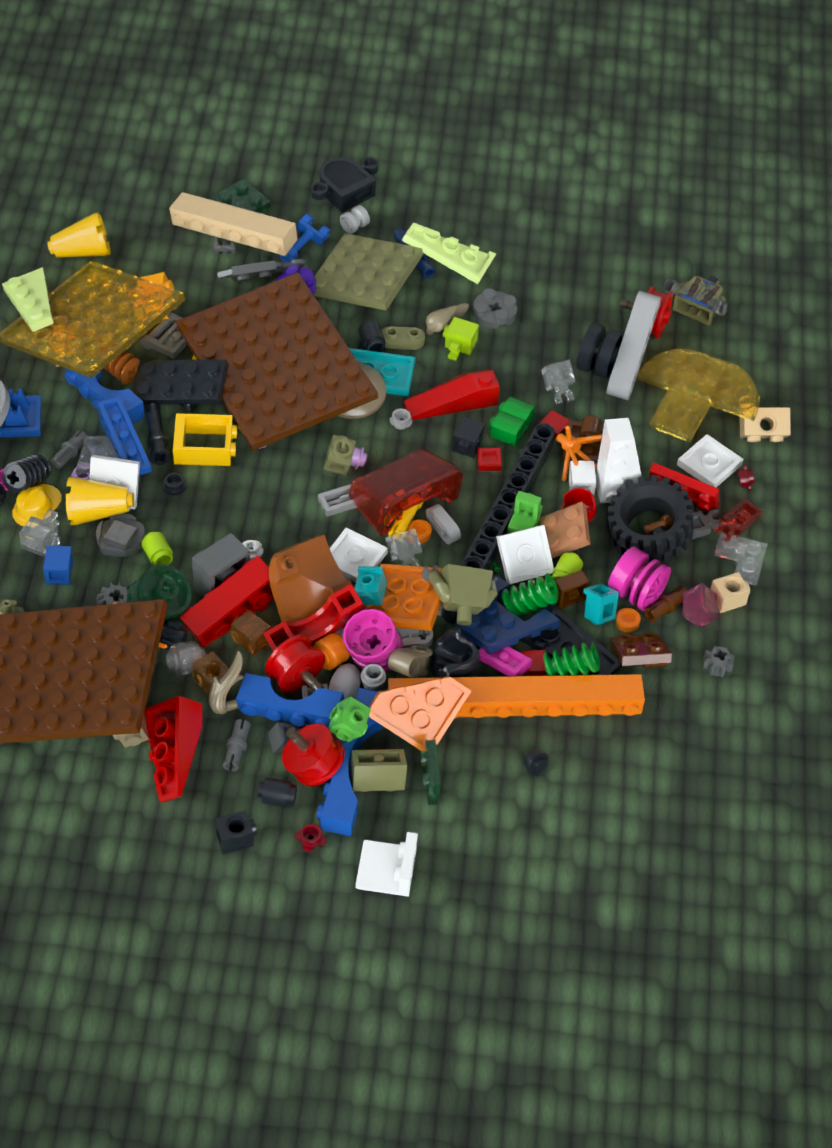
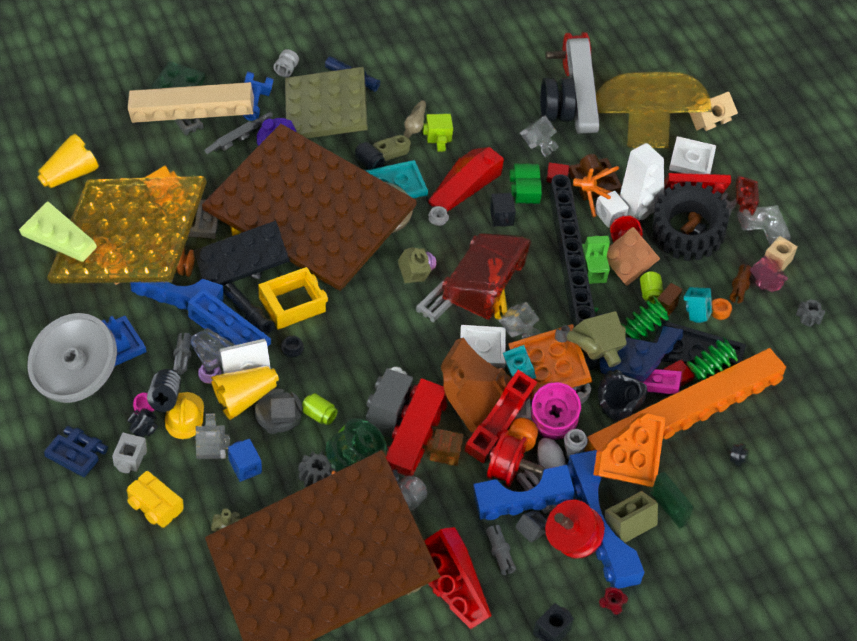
camera: 30 degrees left, 0 degrees up
clear orange brick [192,651,229,695] -> none
dark tan piece [208,651,243,714] -> none
black brick [257,777,297,807] -> none
black piece [311,157,379,213] -> none
bright green brick [328,696,371,742] -> none
white bracket [356,832,418,896] -> none
dark tan piece [388,645,433,678] -> none
yellowish green wing [402,222,496,284] -> none
orange tile [407,519,432,543] -> none
light grey beam [426,504,461,544] -> none
dark grey plate [473,288,517,329] -> none
red tile [477,448,502,471] -> none
white plate [496,525,554,584] -> none
dark pink wheel [608,547,671,611] -> none
reddish brown plate [610,632,672,668] -> none
torso [662,276,728,326] -> none
dark red plate [738,463,755,491] -> none

